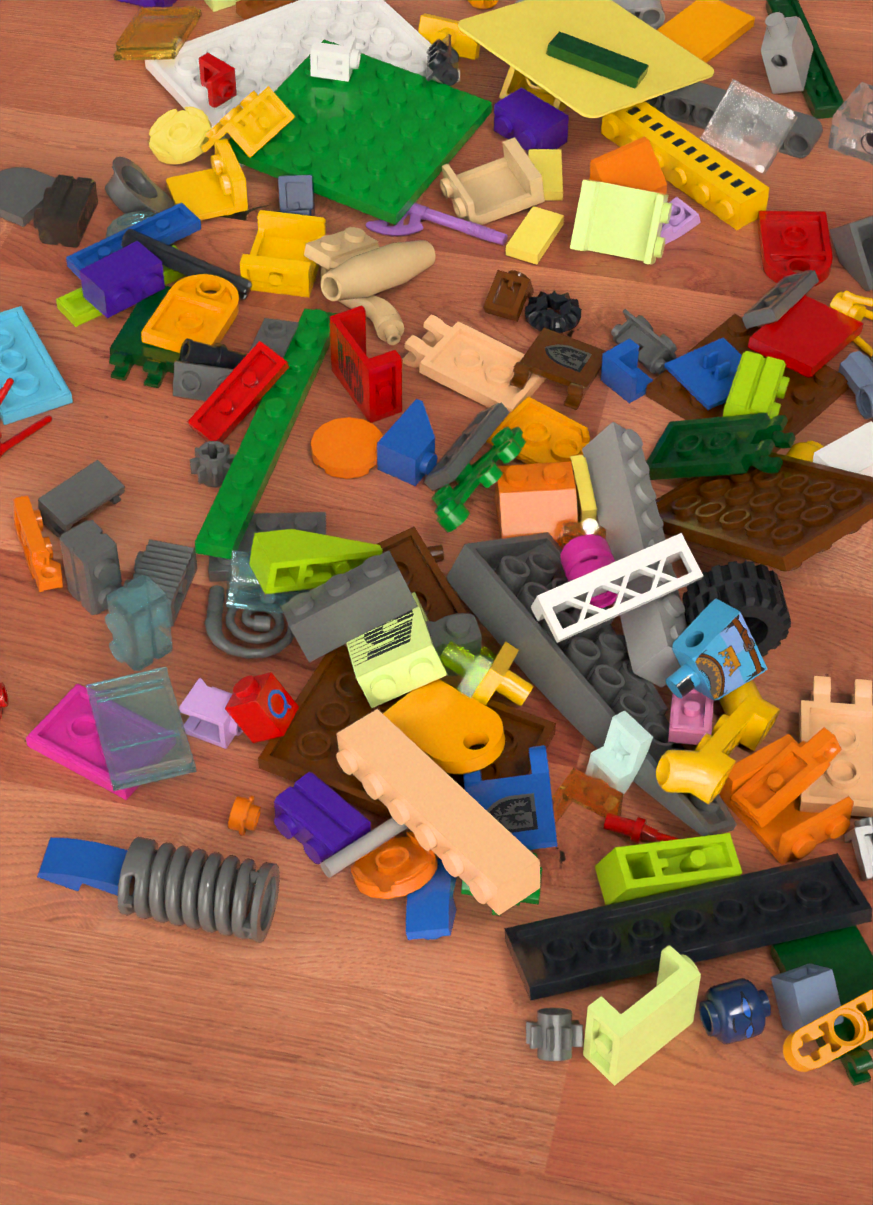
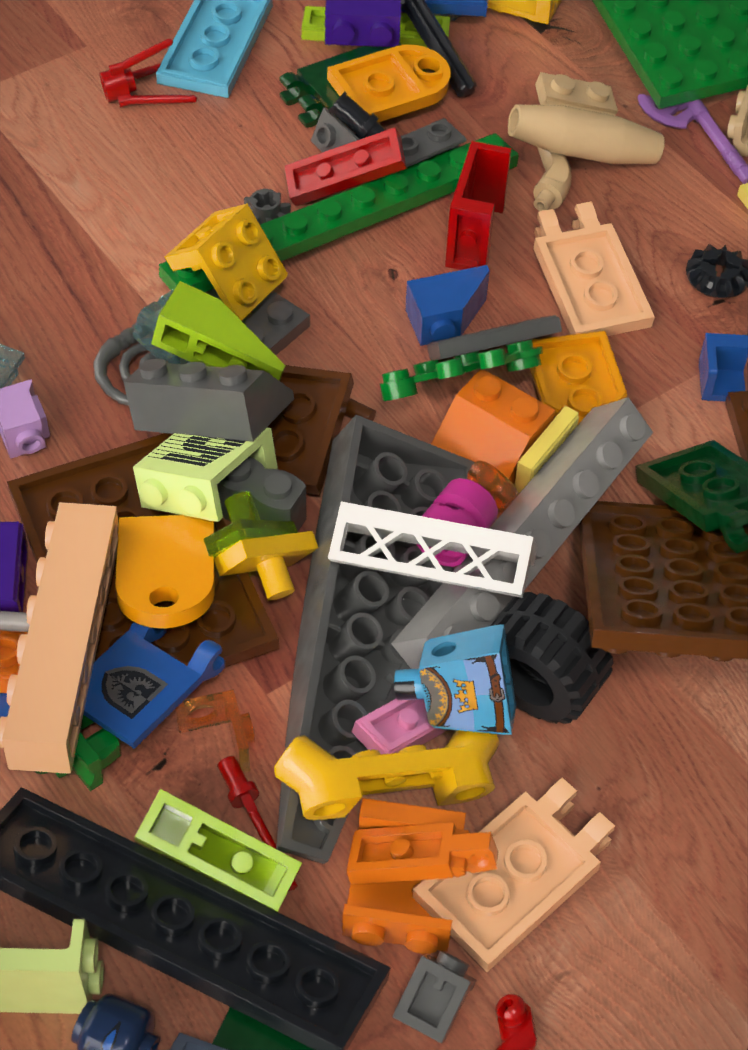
camera: 40 degrees right, 5 degrees up
orange hinge [13,495,63,592] -> none
dark grey hinge [38,460,125,538] -> none
dark grey brick [59,520,123,615] -> none
clear light blue brick [105,575,173,672] -> none
dark grey brick [122,539,198,627] -> none
red brick [225,672,299,743] -> none
yellow panel [240,210,326,298] -> none
bracket [278,174,315,216] -> none
orange tile [311,417,383,479] -> none
reddish brown bracket [483,270,534,322] -> none
reddish brown flag [510,328,606,410] -> none
light aqua slope [583,711,653,808] -> none
none -> yellow bracket [165,203,288,320]

